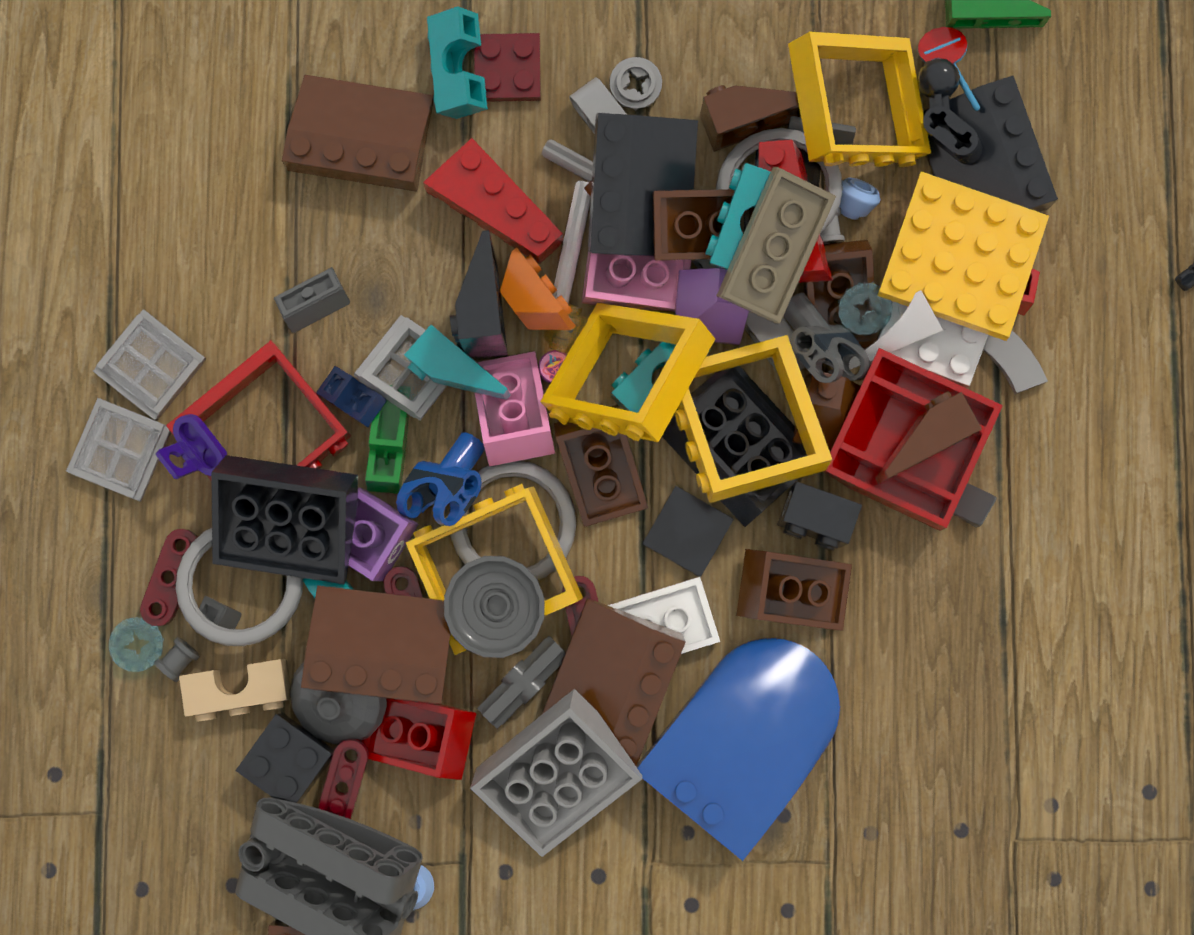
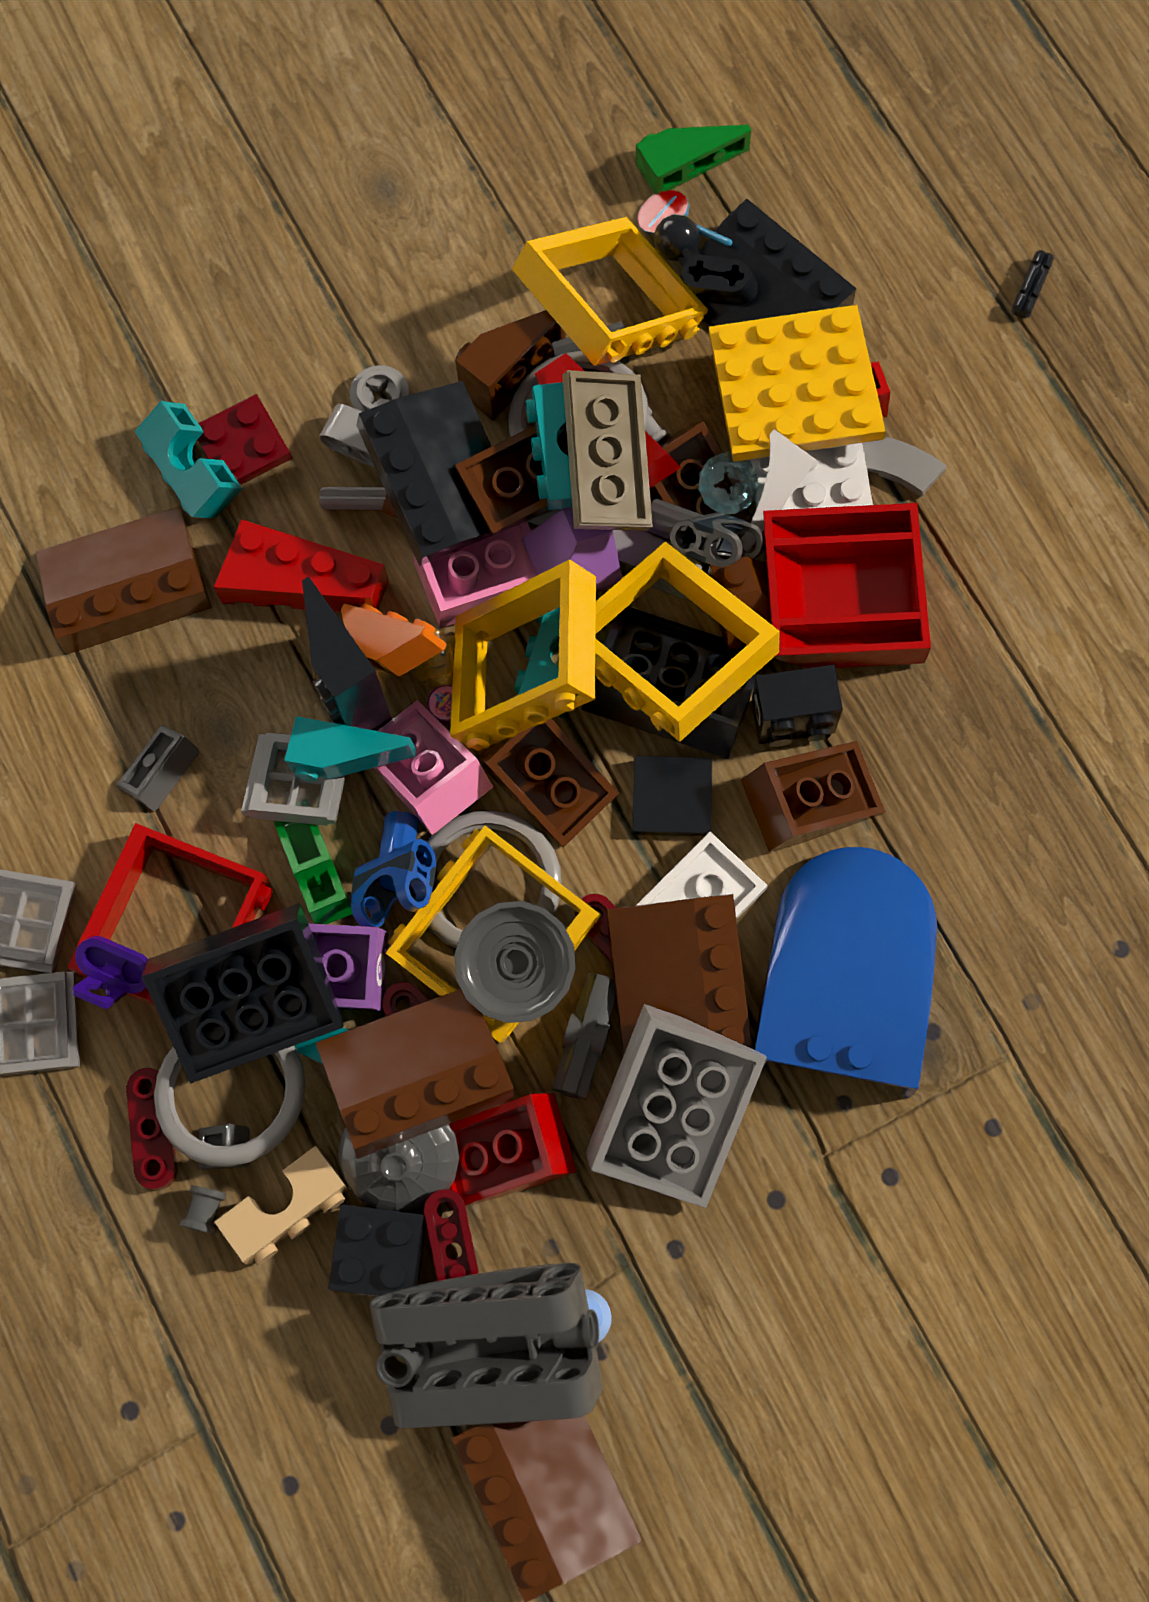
camera: 25 degrees left, 10 degrees down
clear light blue gear [109,617,164,672] -> none
dark blue slope [316,366,387,427] -> none
white axle [552,181,591,305] -> none
light blue cone [839,177,881,220] -> none
reddish brown slope [875,391,982,484] -> none
dark grey slope [954,483,997,528] -> none

